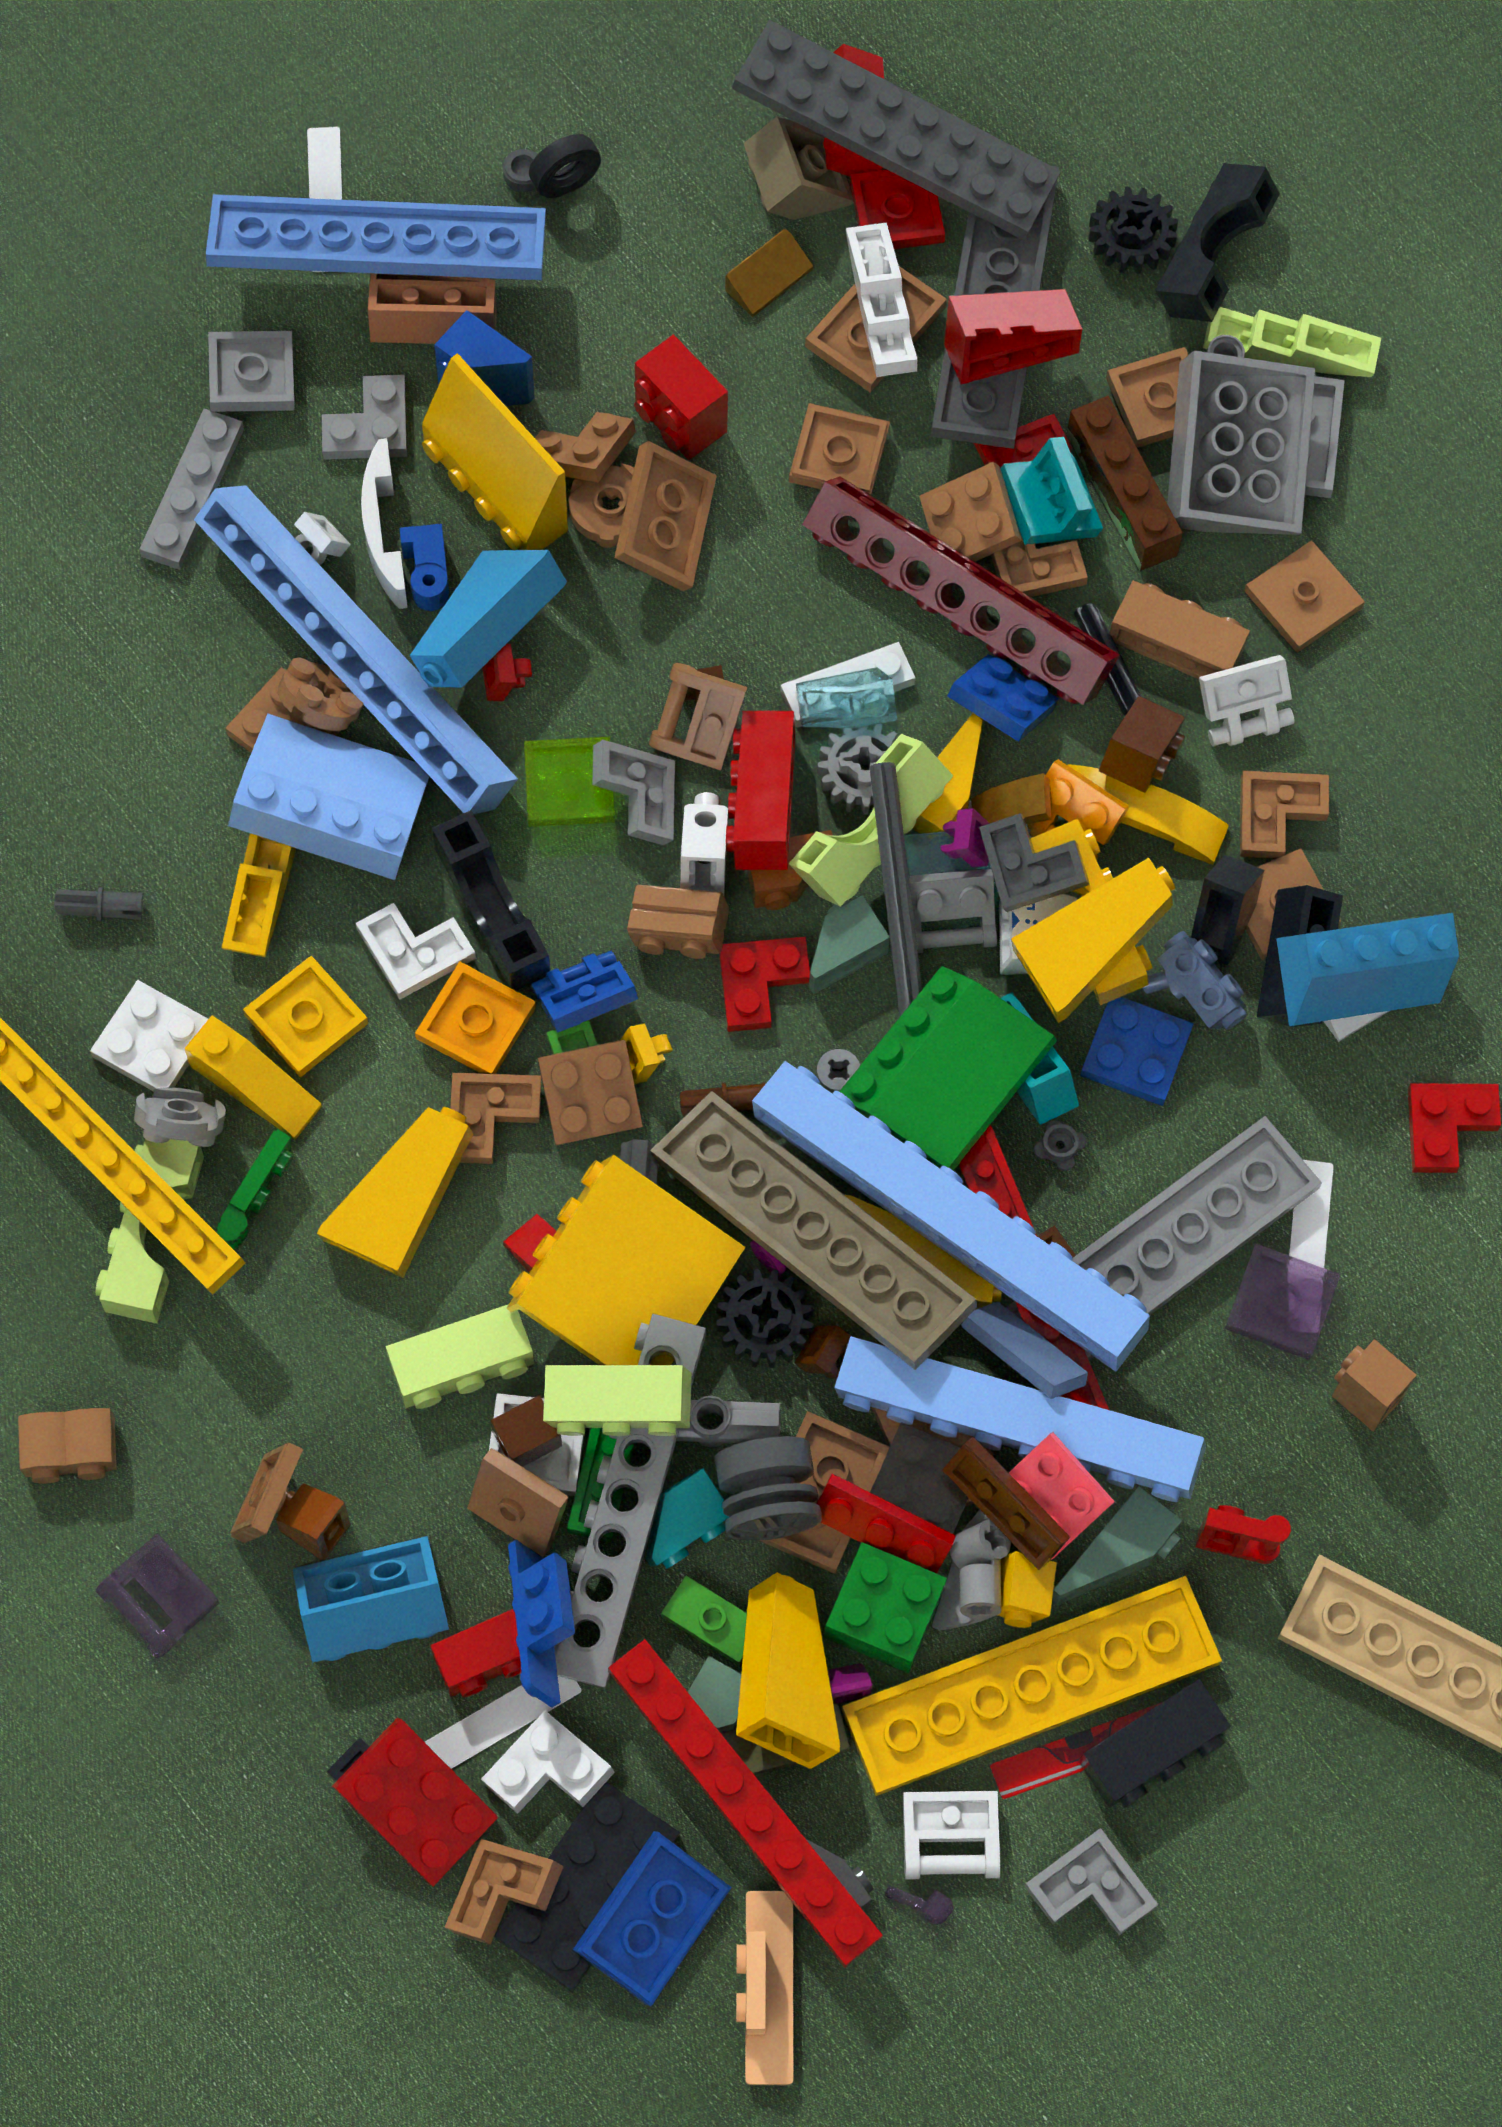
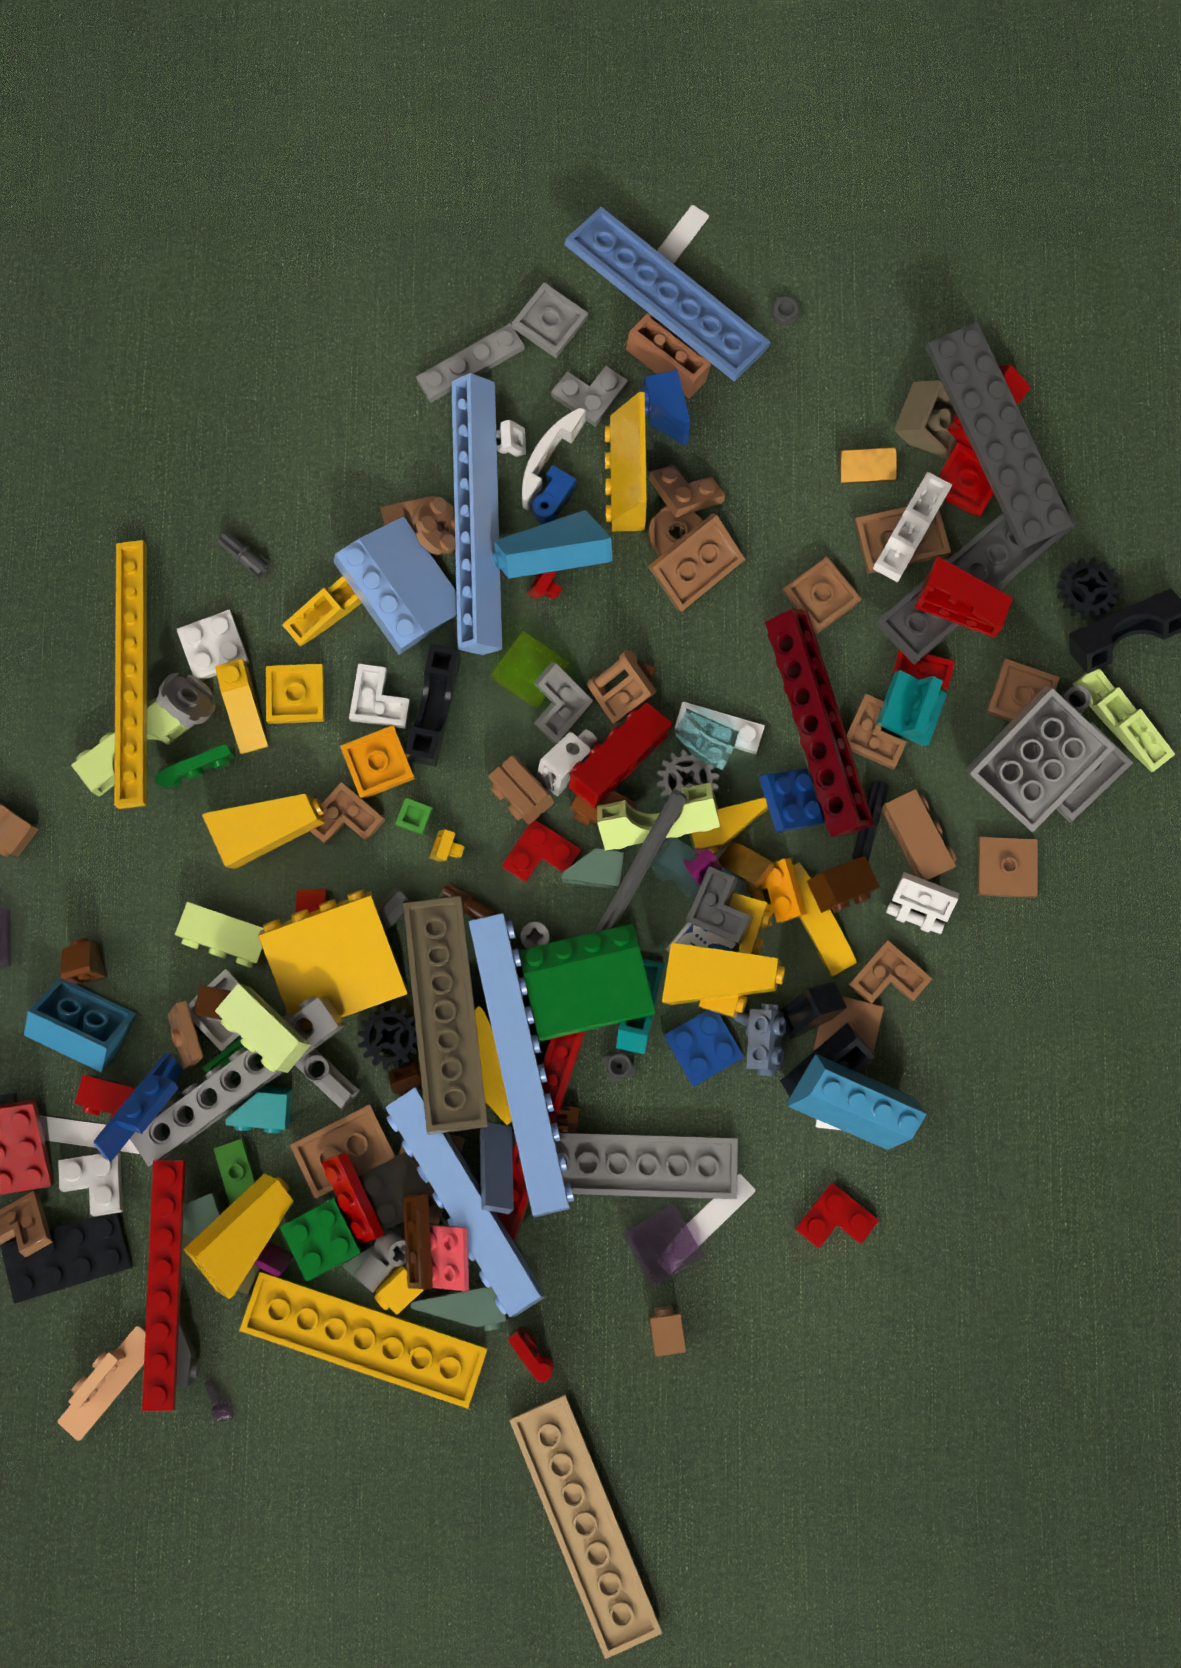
camera: 45 degrees right, 10 degrees up
medium nougat plate [230,1442,303,1543] -> none
black tyre [529,134,601,198] -> none
blue plate [531,950,638,1033] -> none
medium nougat plate [537,1040,643,1145] -> none
blue tile [573,1831,732,2006] -> none
red brick [634,334,728,460] -> none
dark grey wheel [715,1436,822,1541] -> none
white plate [903,1791,1000,1880] -> none
light grey plate [909,869,997,954] -> none
medium nougat plate [919,462,1022,562] -> none
red sticker [990,1702,1163,1799] -> none
light grey plate [1024,1828,1158,1935] -> none
reddish brown brick [1067,395,1183,571] -> none
black brick [1079,1679,1231,1808] -> none

